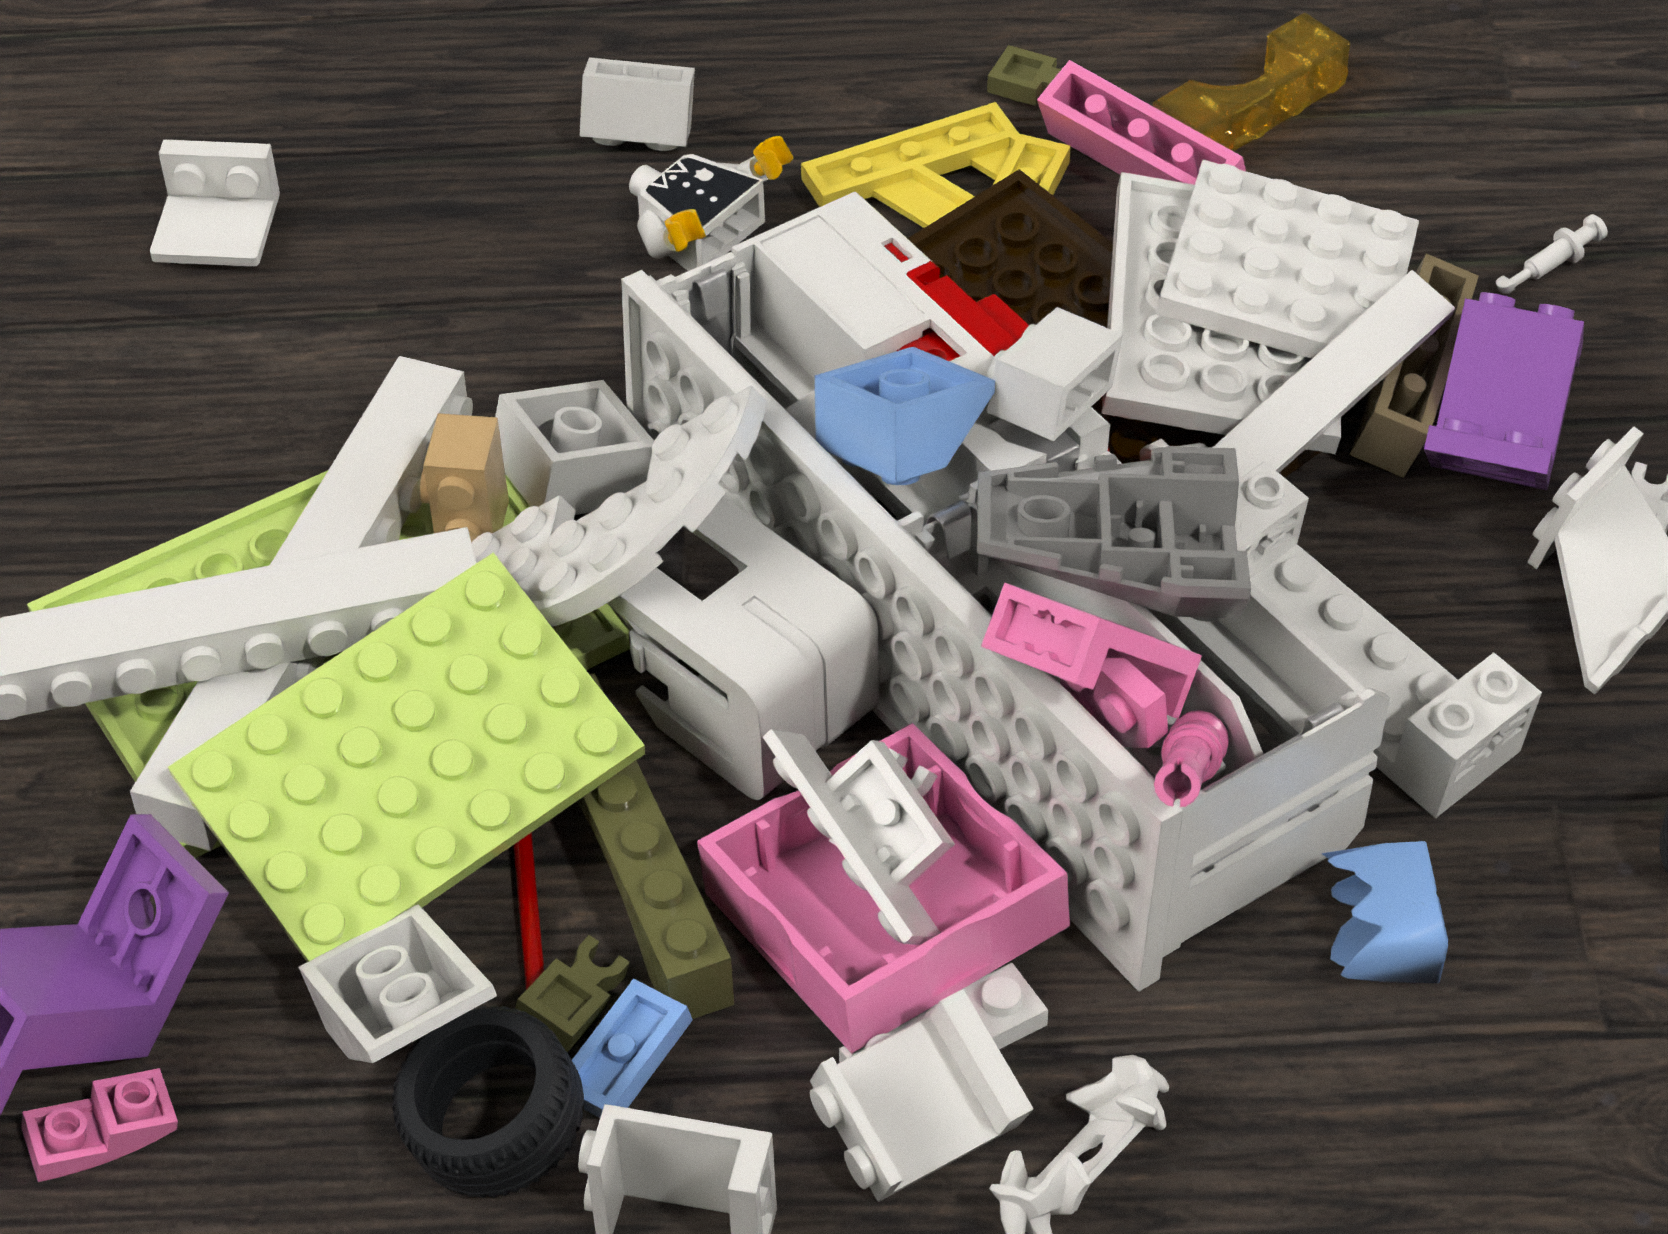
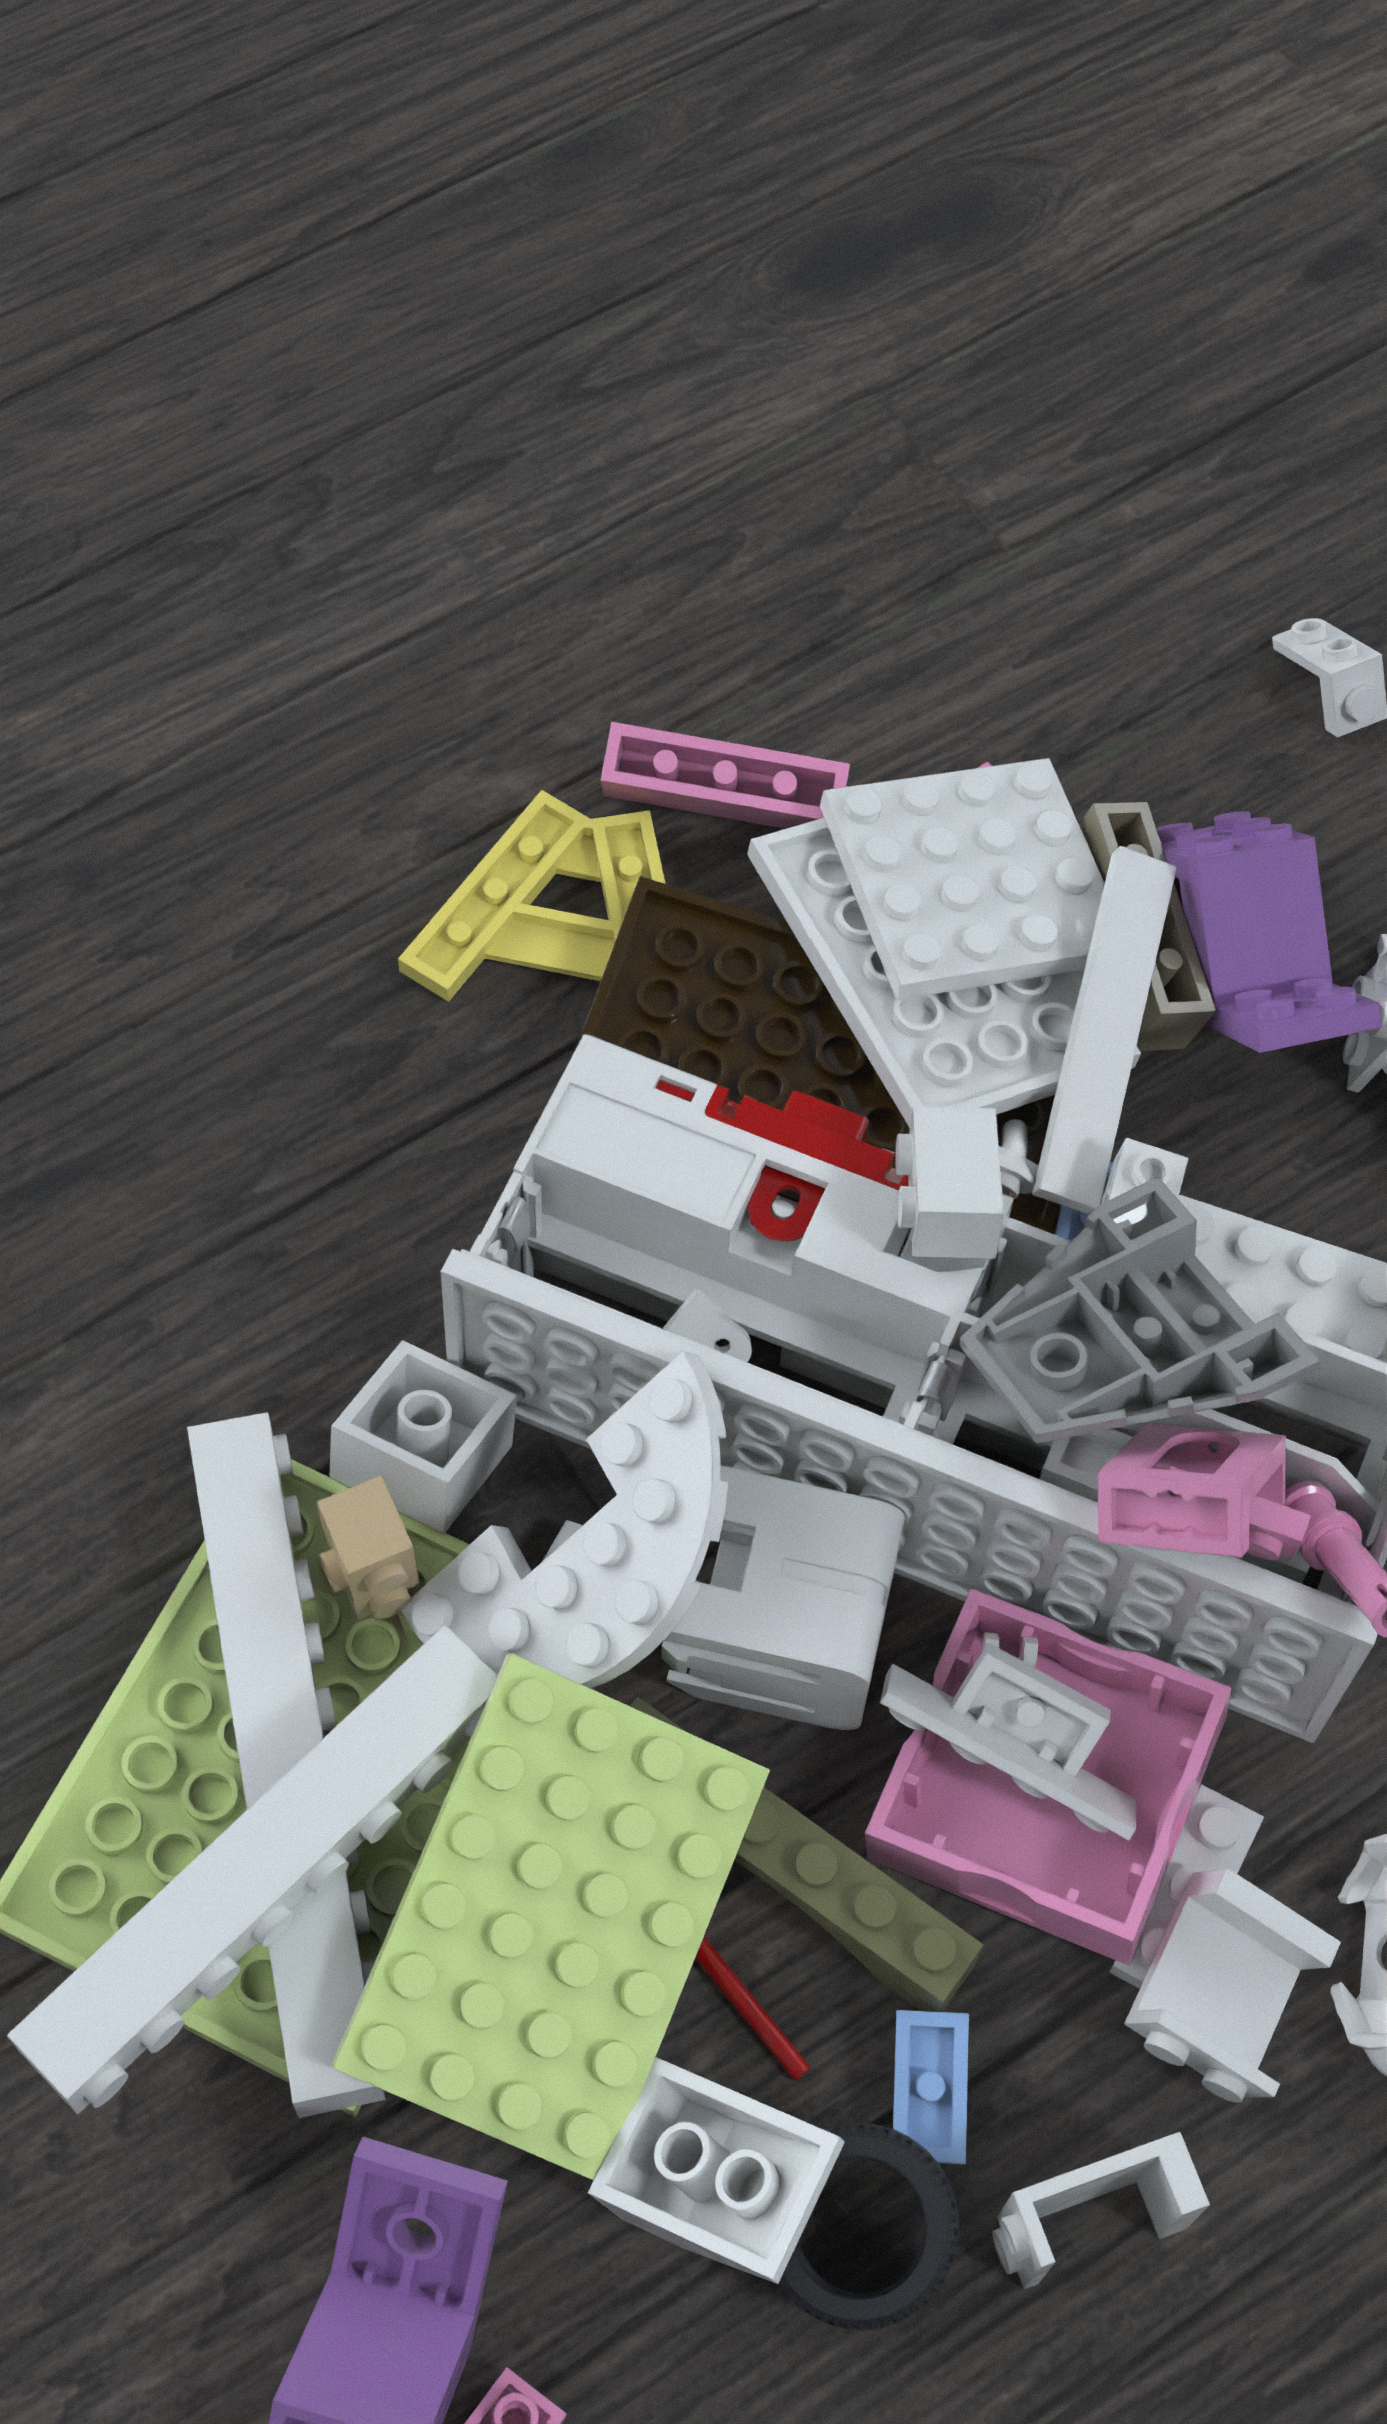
camera: 35 degrees left, 15 degrees up
olive plate [515,935,630,1052] -> none
white brick [580,57,695,151] -> none
torso [629,136,793,271] -> none
light blue slope [815,347,995,485] -> none
olive plate [987,45,1062,106] -> none
clear yellow arch [1152,12,1350,152] -> none
white piece [1496,214,1608,294] -> none

